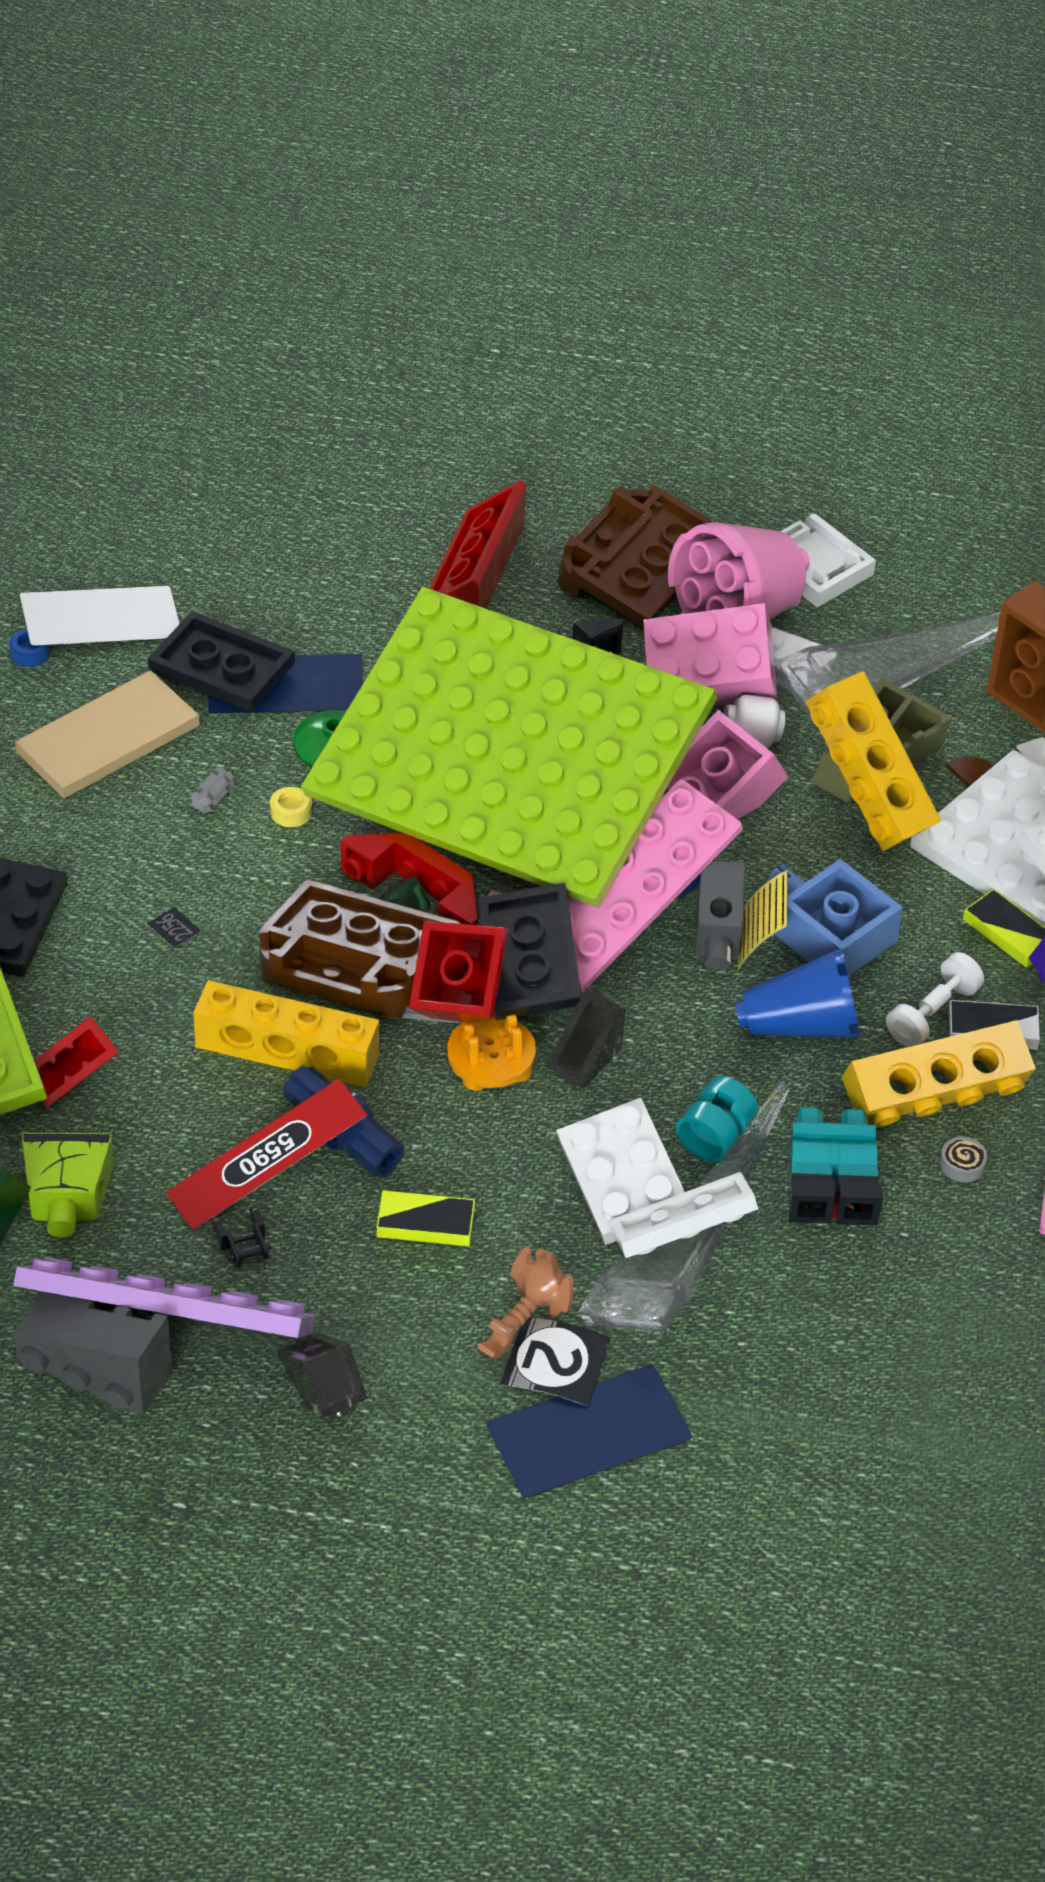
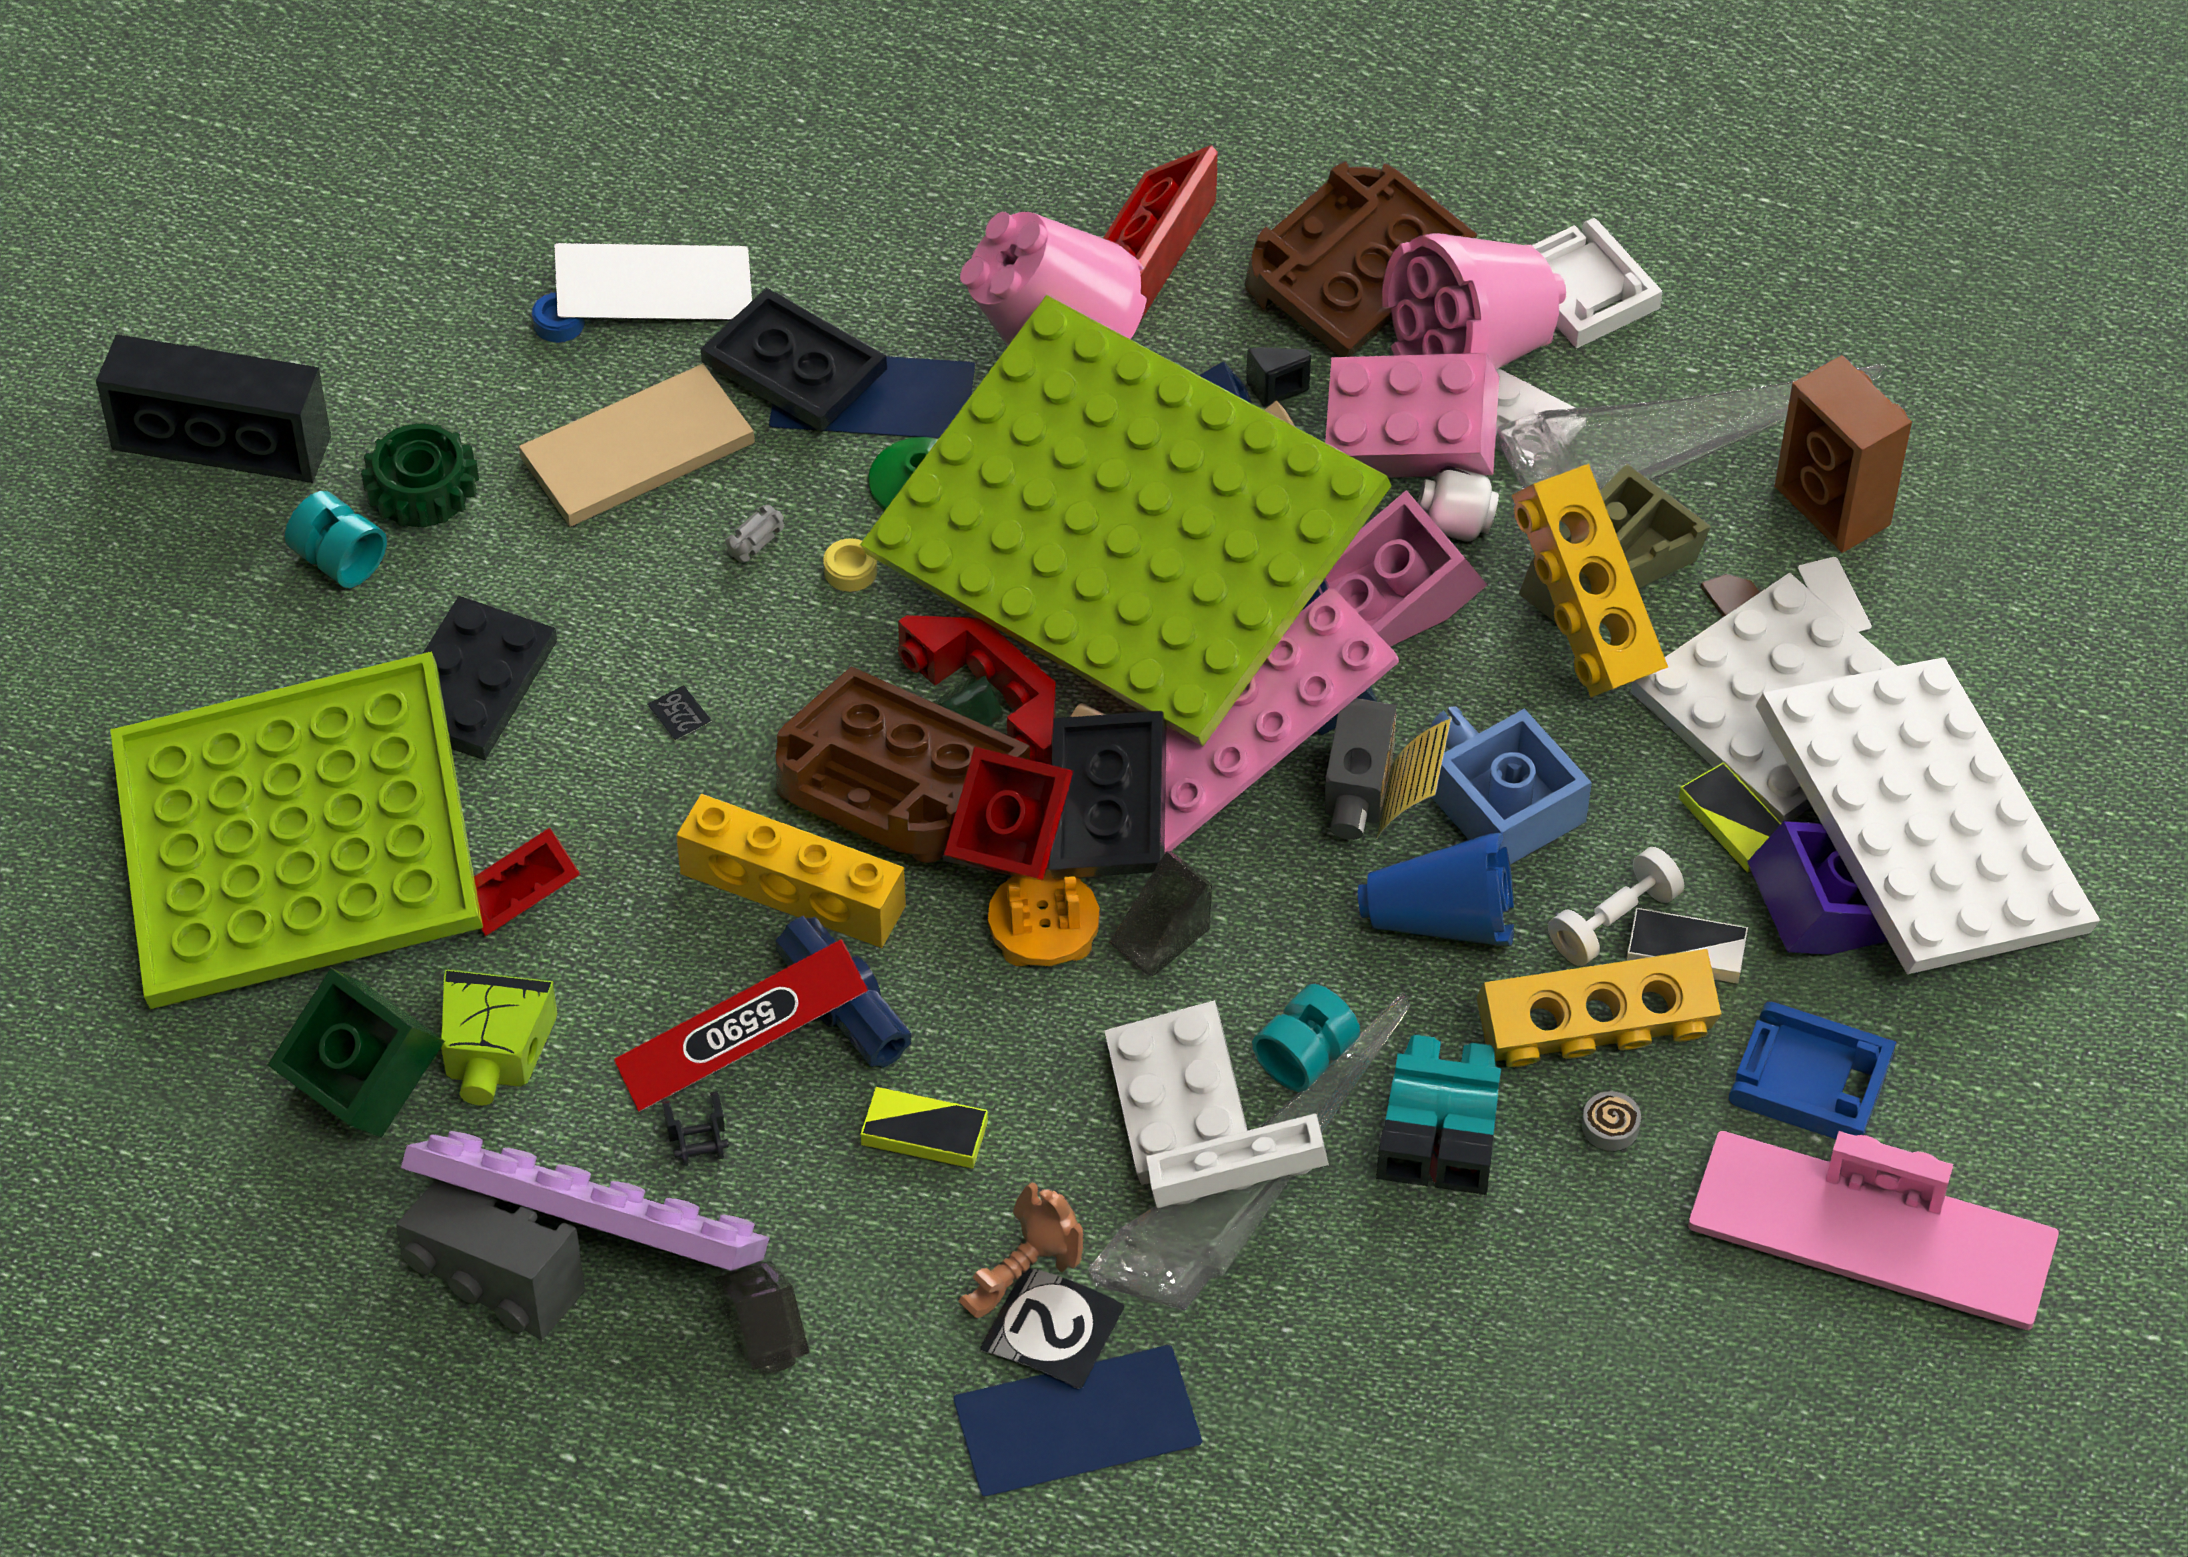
camera: 10 degrees right, 5 degrees up
none -> bright pink cone [960,212,1147,346]

